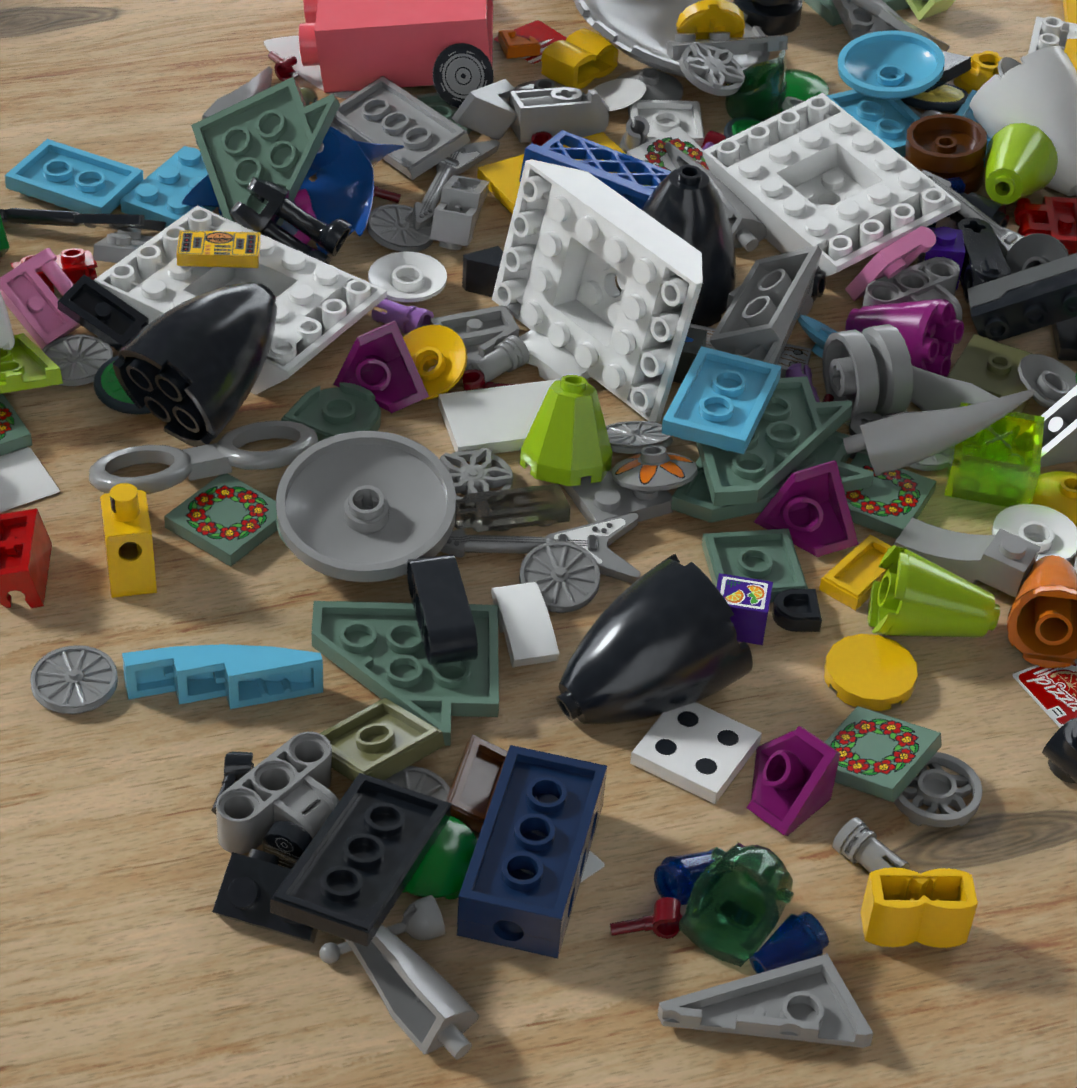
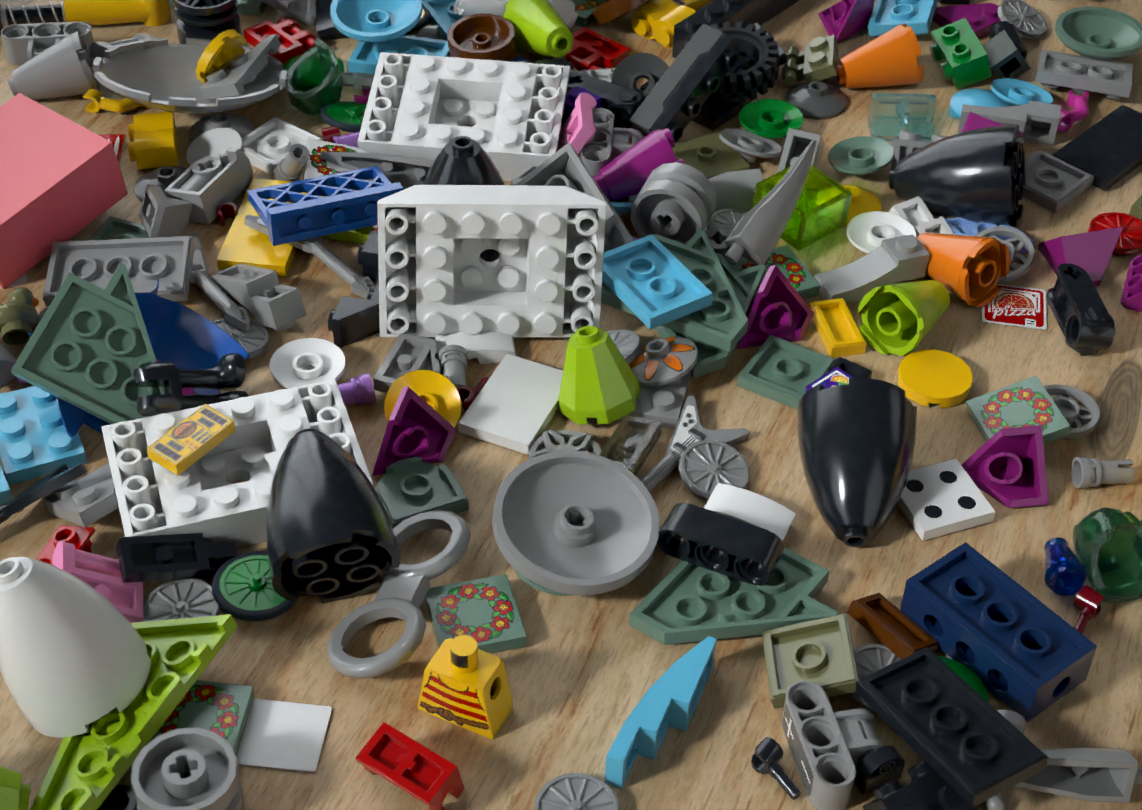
camera: 50 degrees left, 0 degrees up
sticker [433,43,494,108] -> none
light grey wheel [679,41,745,96] -> none
none -> red plate [243,17,321,64]

